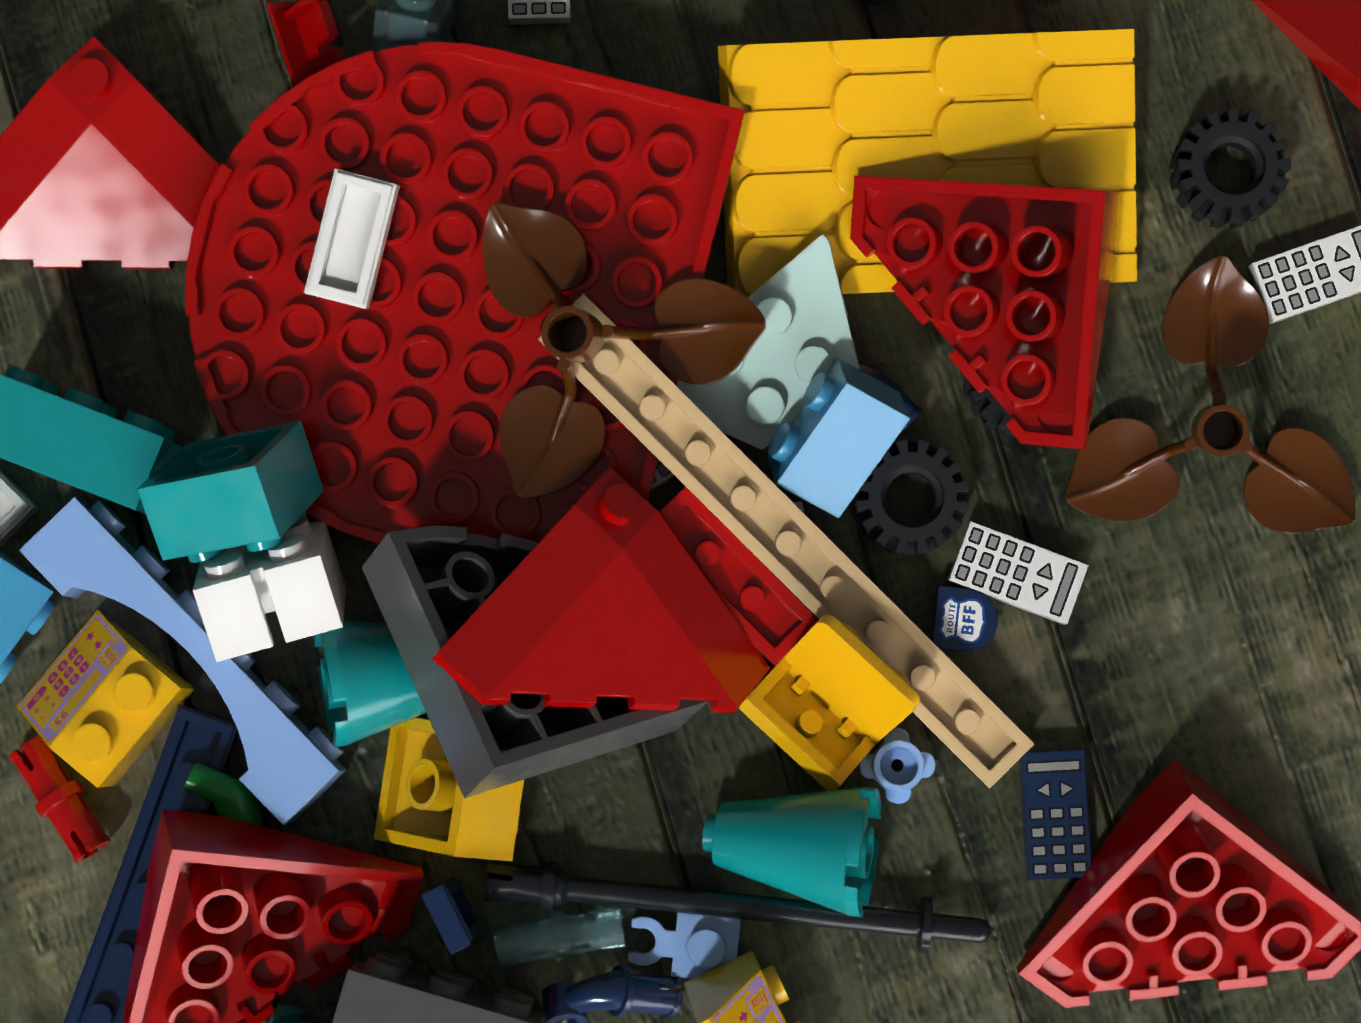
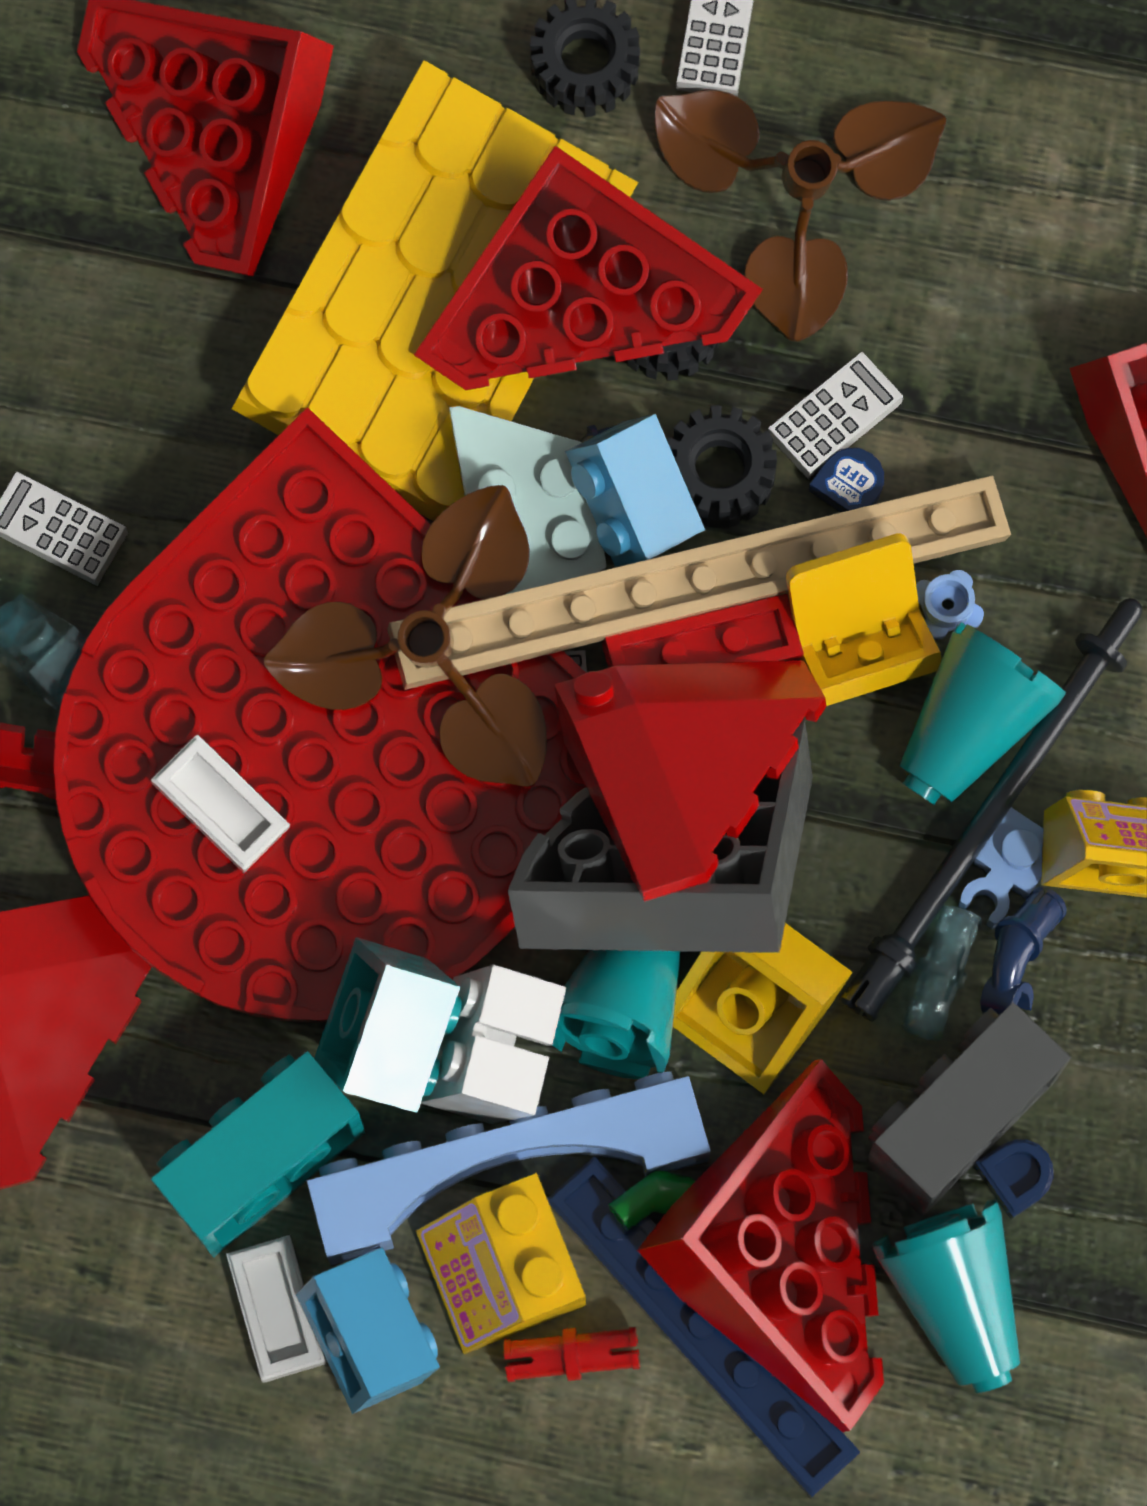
camera: 60 degrees left, 10 degrees down
dark blue tile [421,877,483,955] -> none
tile [1019,749,1092,880] -> none

